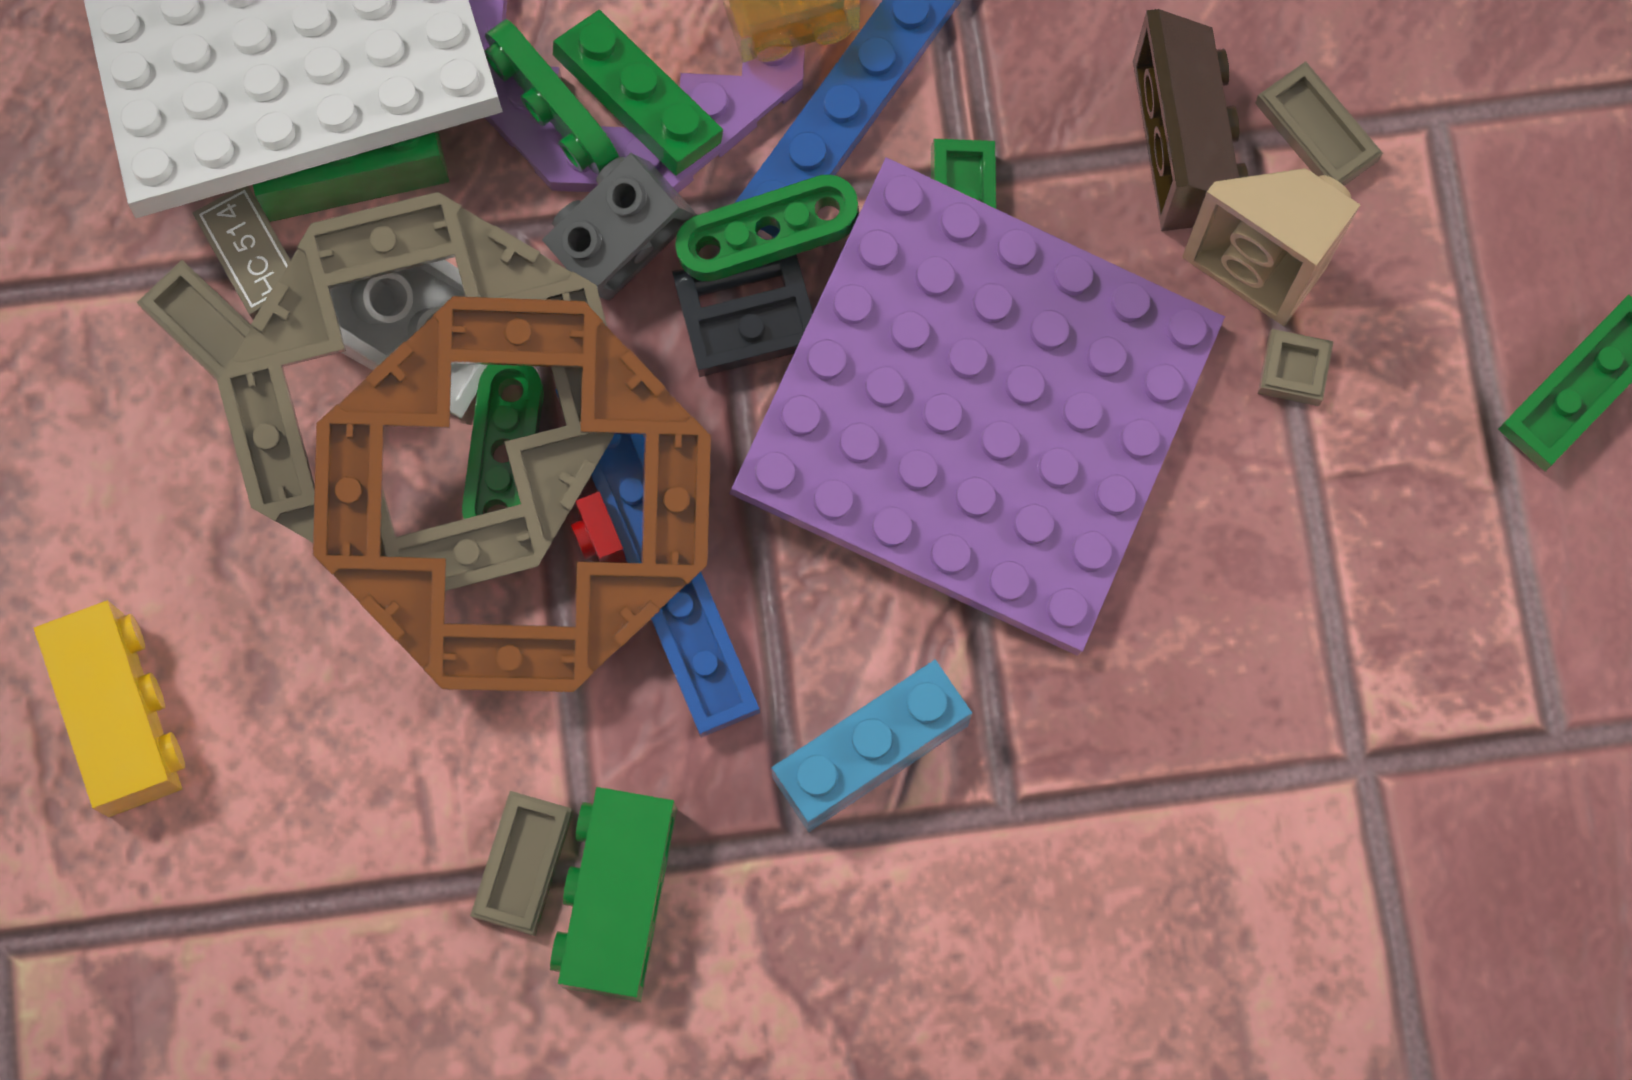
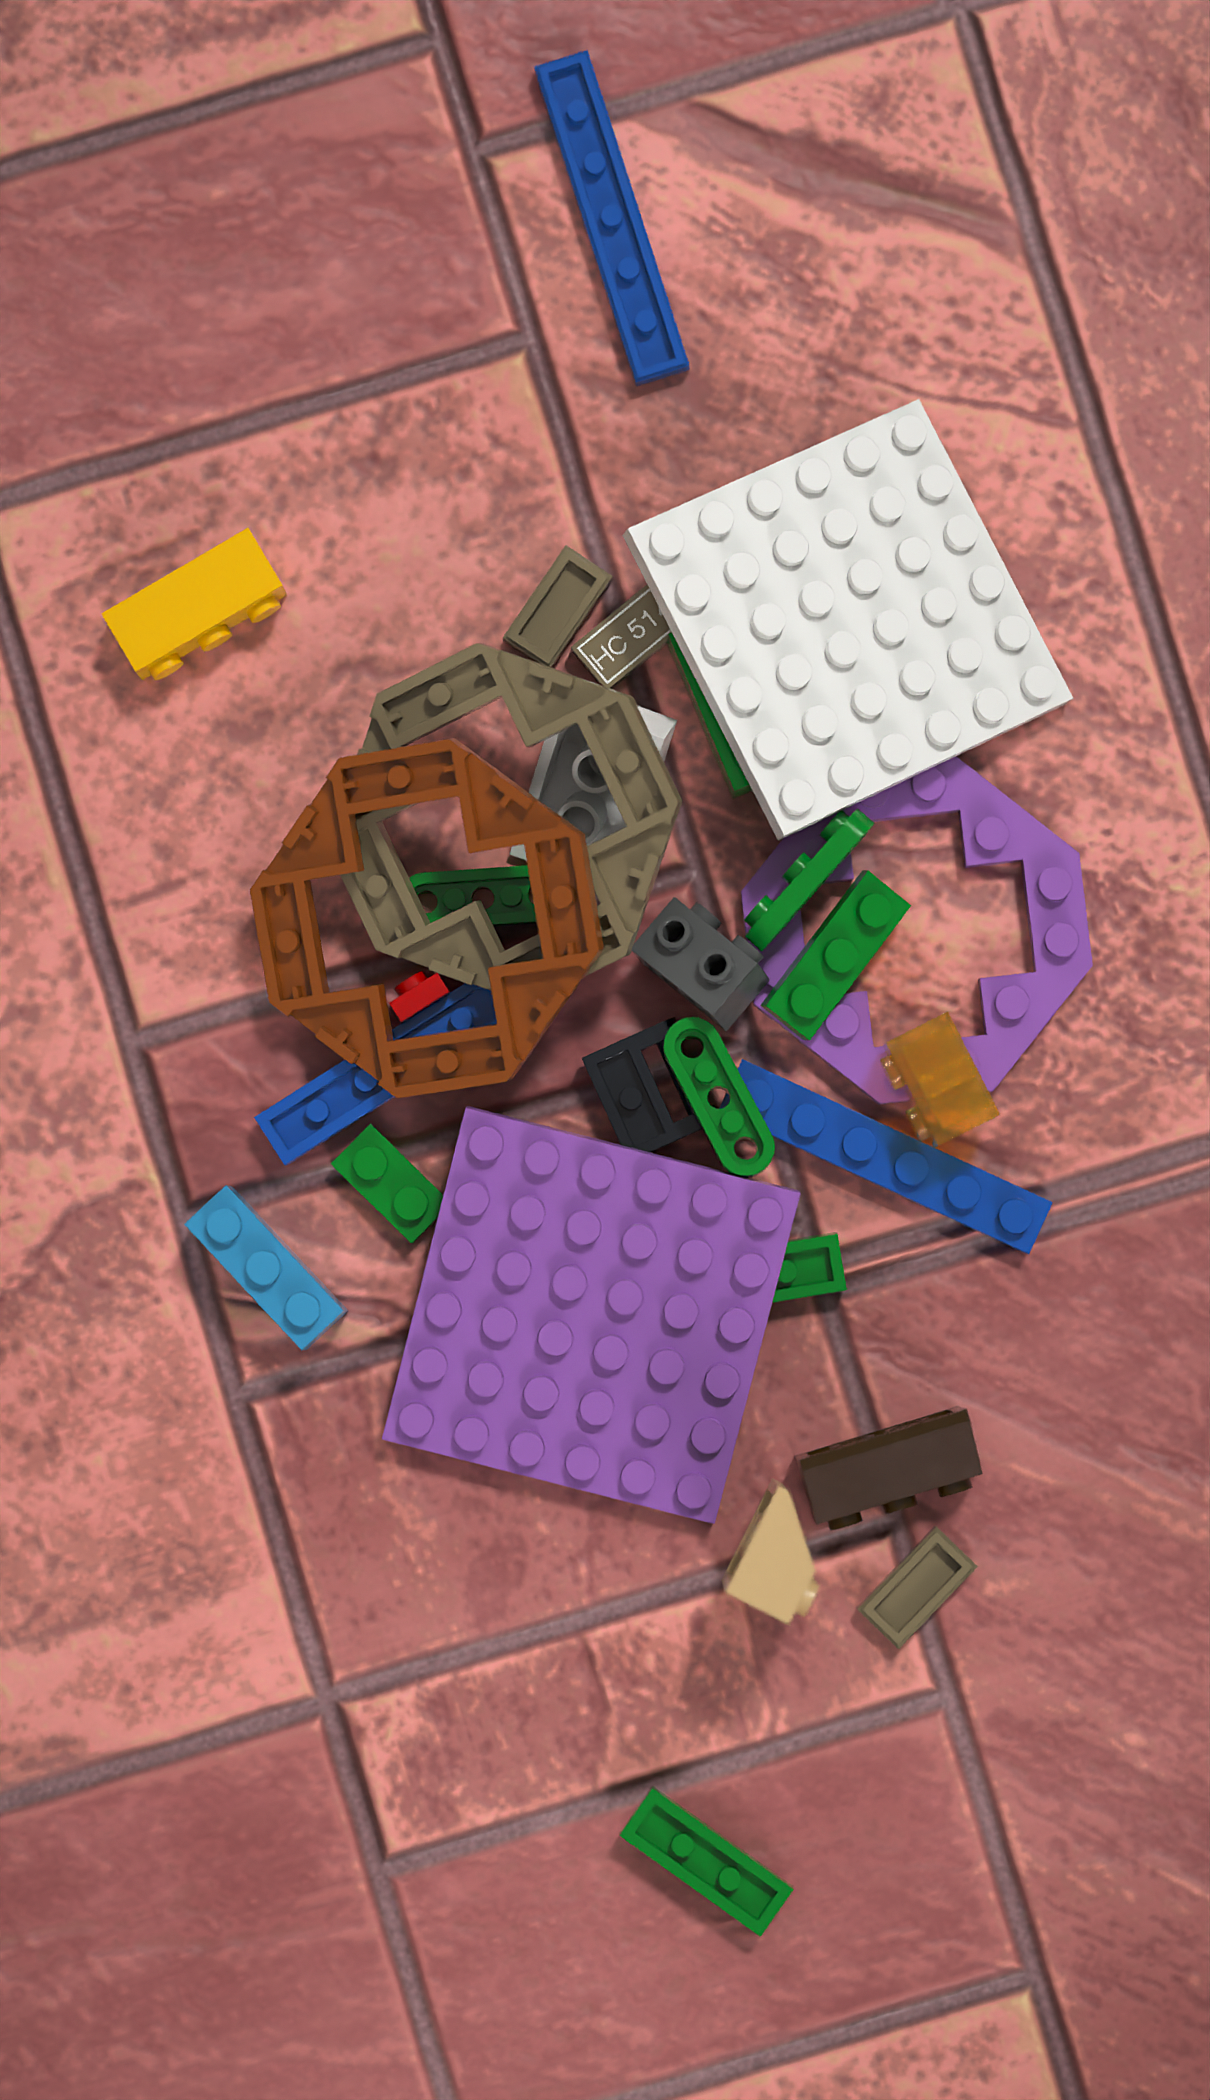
camera: 85 degrees right, 10 degrees up
dark tan tile [470,791,574,936] -> none
green brick [550,787,677,1002] -> none
dark tan tile [1257,329,1333,406] -> none
none -> green plate [331,1123,443,1244]

